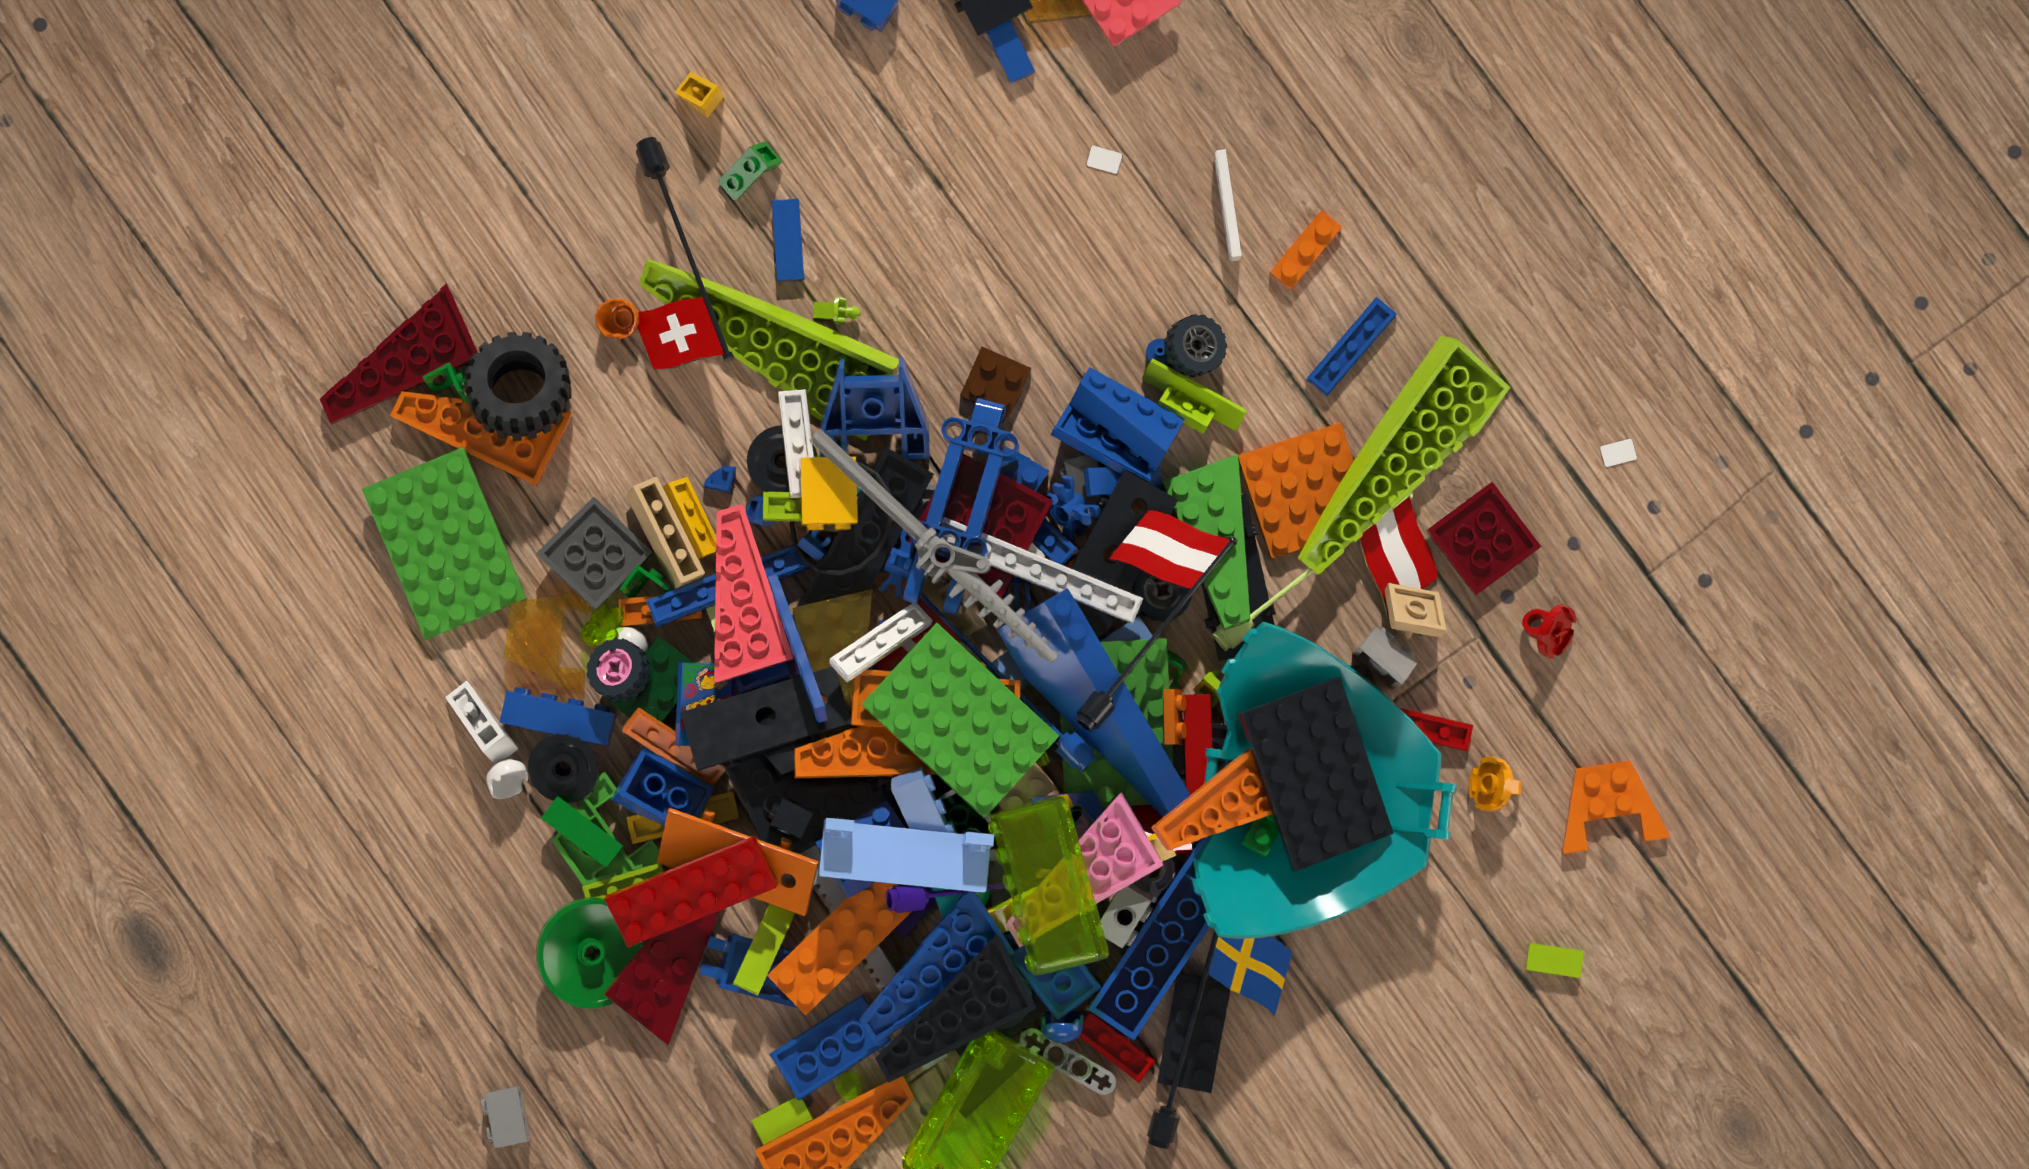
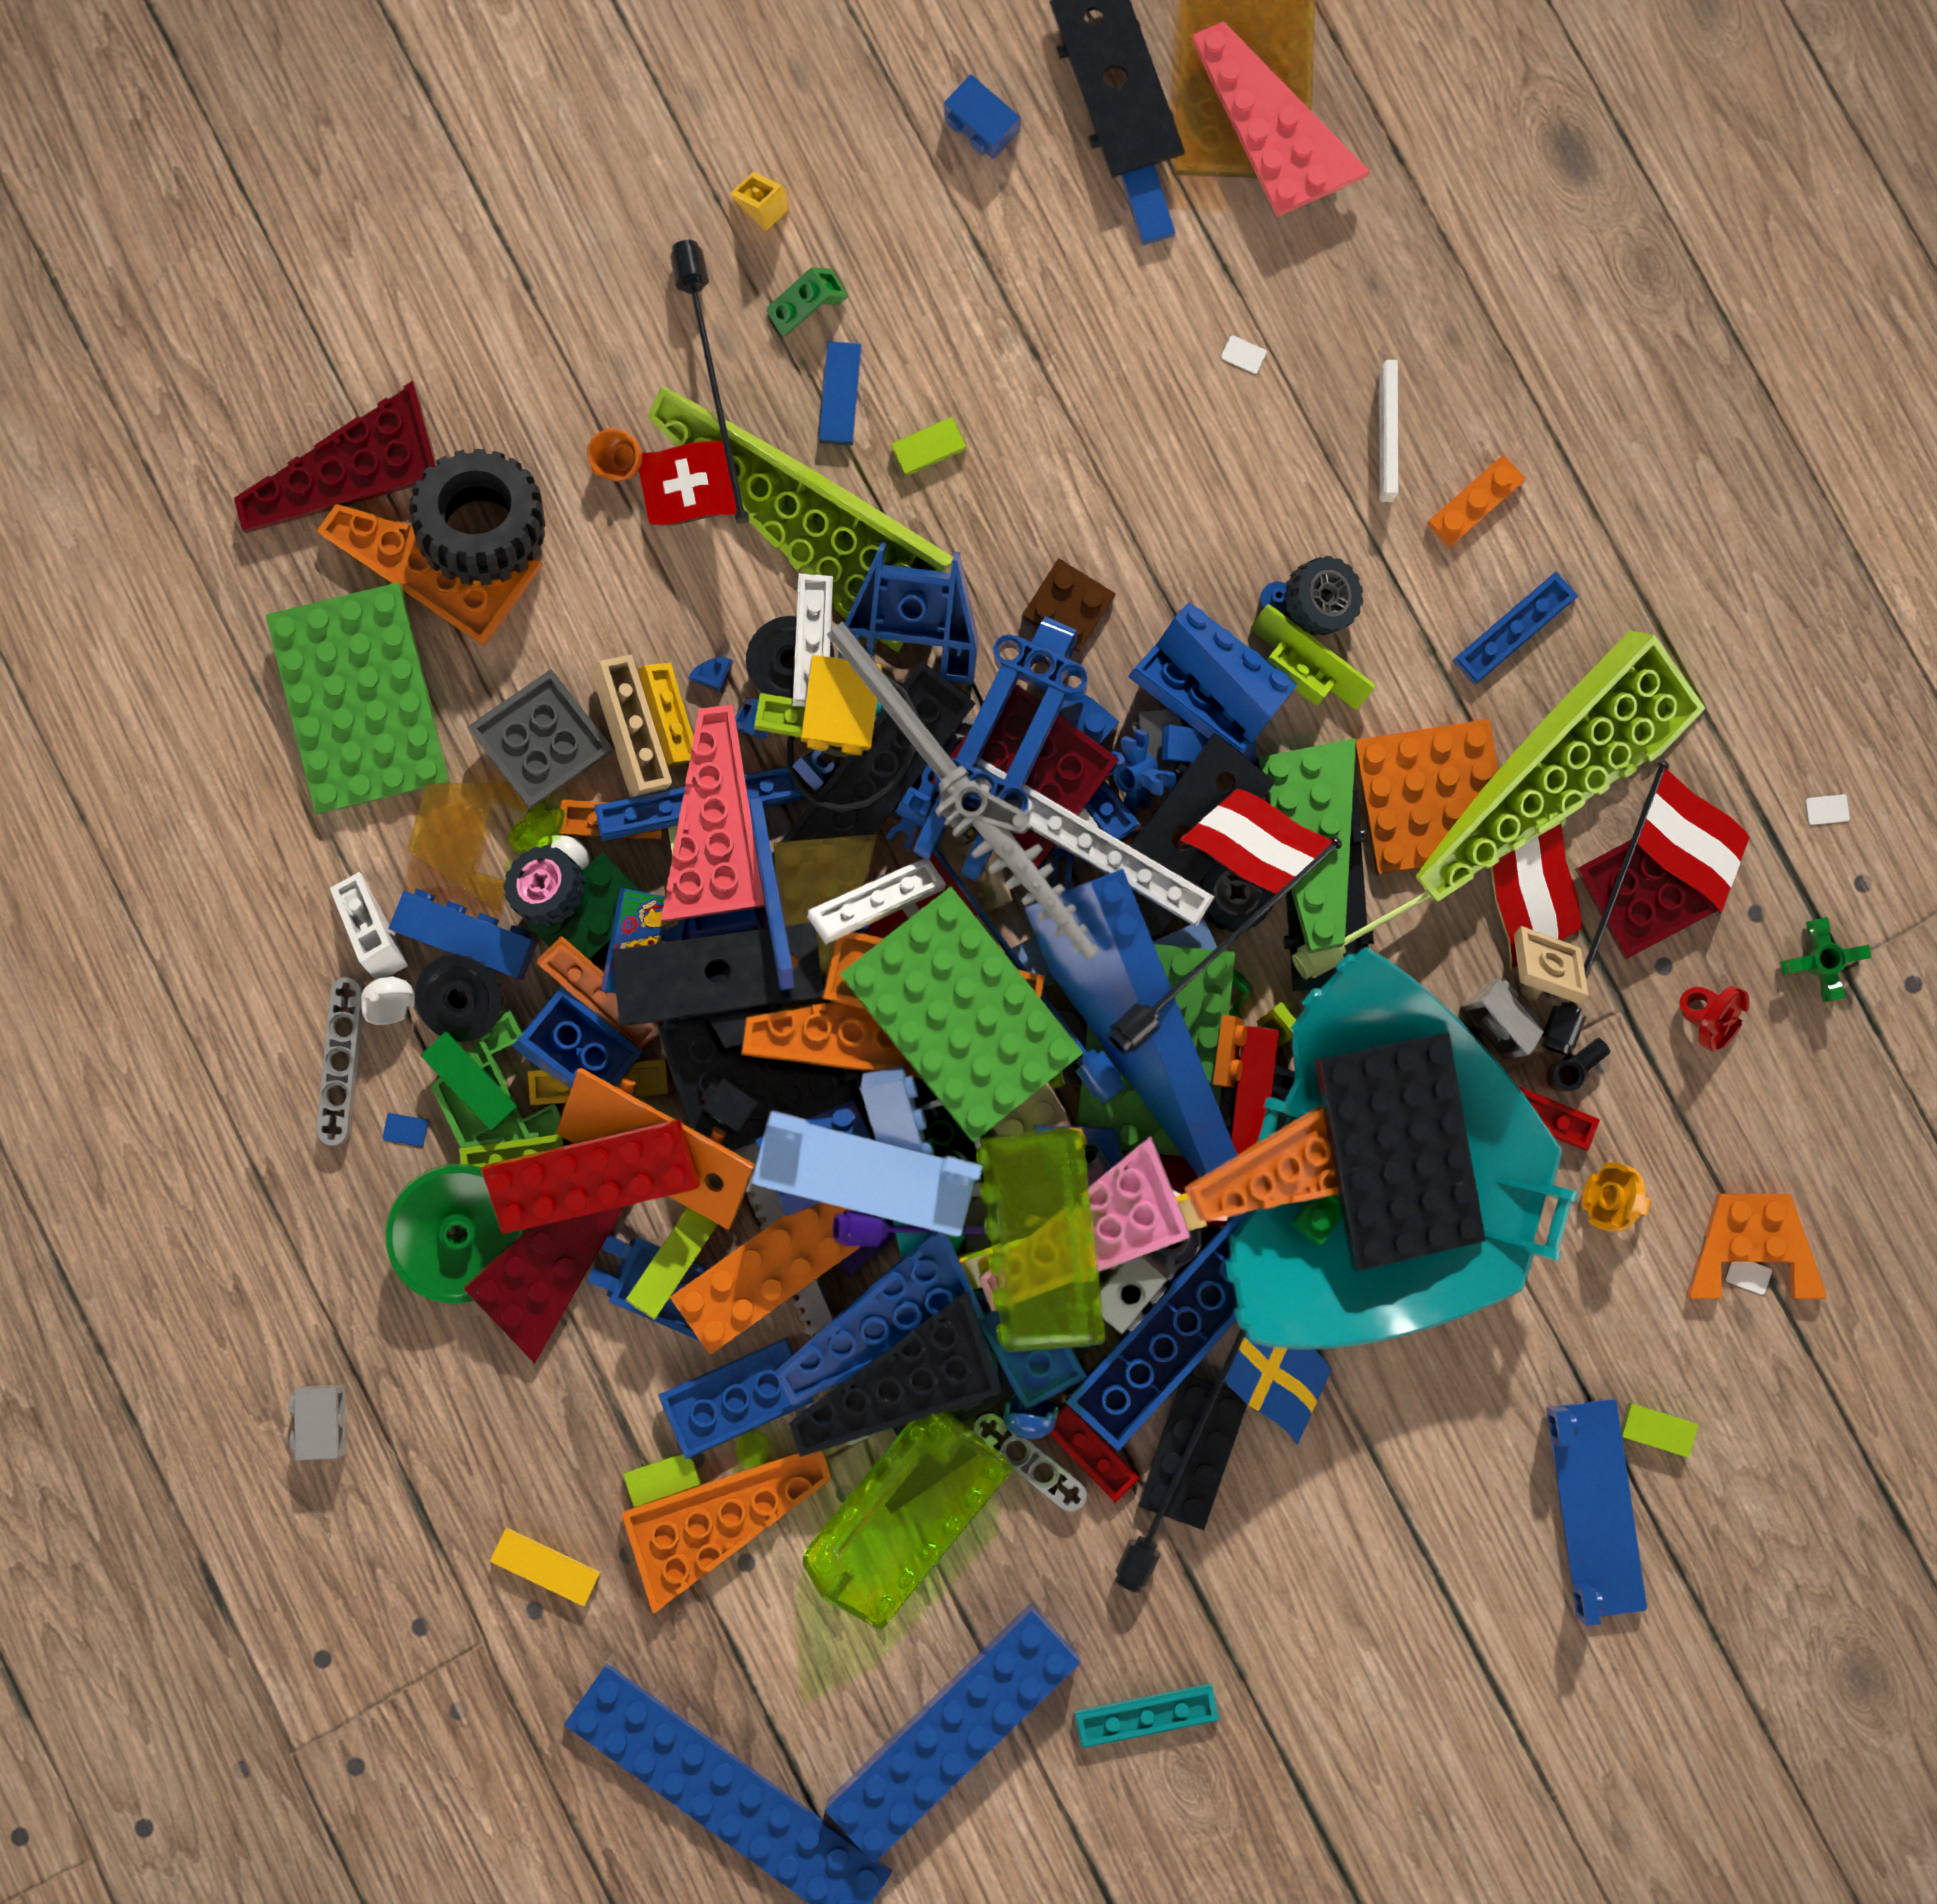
camera: 10 degrees right, 0 degrees up
green bracket [423,362,468,404] -> none
green bracket [619,564,672,598] -> none
lime piece [813,297,861,325] -> none
none -> light grey beam [316,977,364,1146]
none -> blue sticker [383,1113,428,1147]
none -> lime tile [891,416,966,477]
none -> flag [1542,760,1750,1056]
none -> black axle [1546,1038,1611,1092]
none -> blue bracket [1546,1399,1647,1626]
none -> white sticker [1725,1262,1773,1295]
none -> green pin [1779,917,1872,1002]

